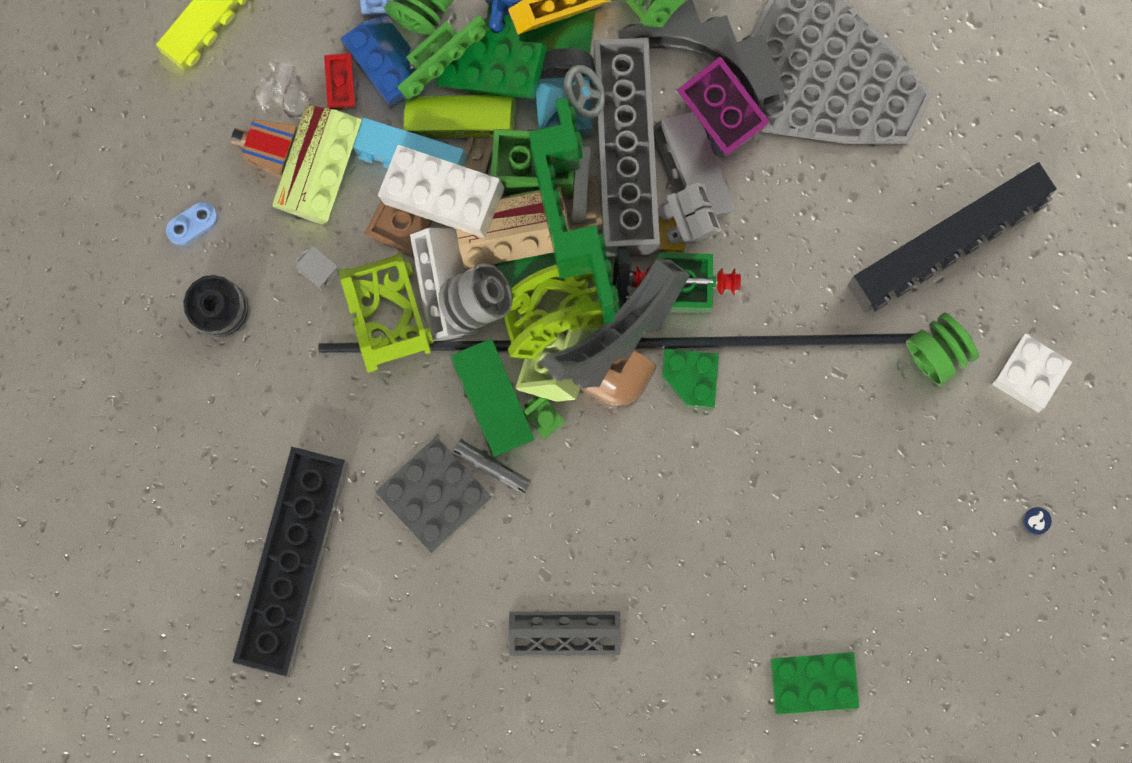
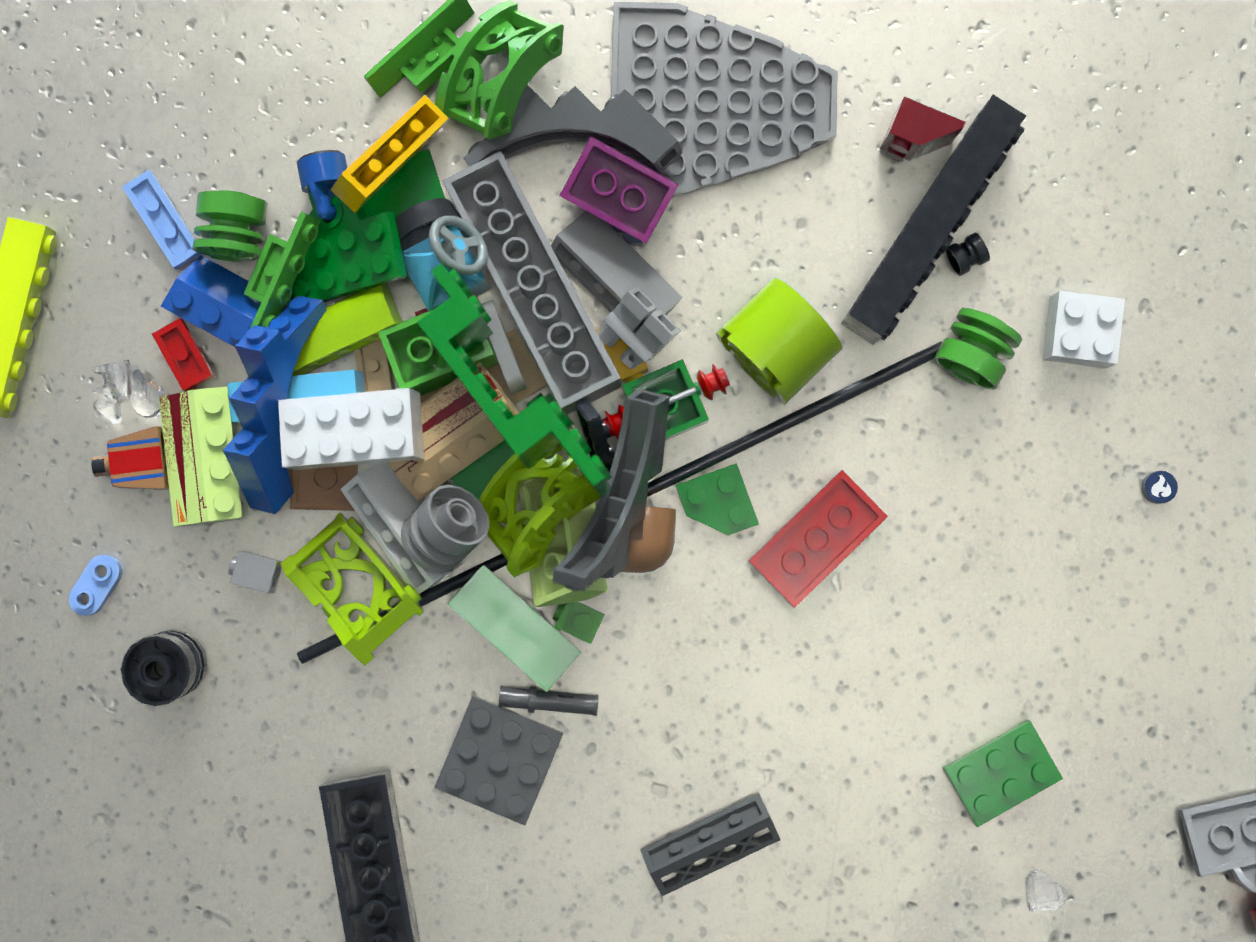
camera: 25 degrees left, 5 degrees up
none -> blue arch [223,296,327,514]
none -> lime brick [716,278,843,405]
none -> plate [748,470,888,608]
none -> dark red slope [880,96,966,161]
none -> black wheel [945,232,990,276]

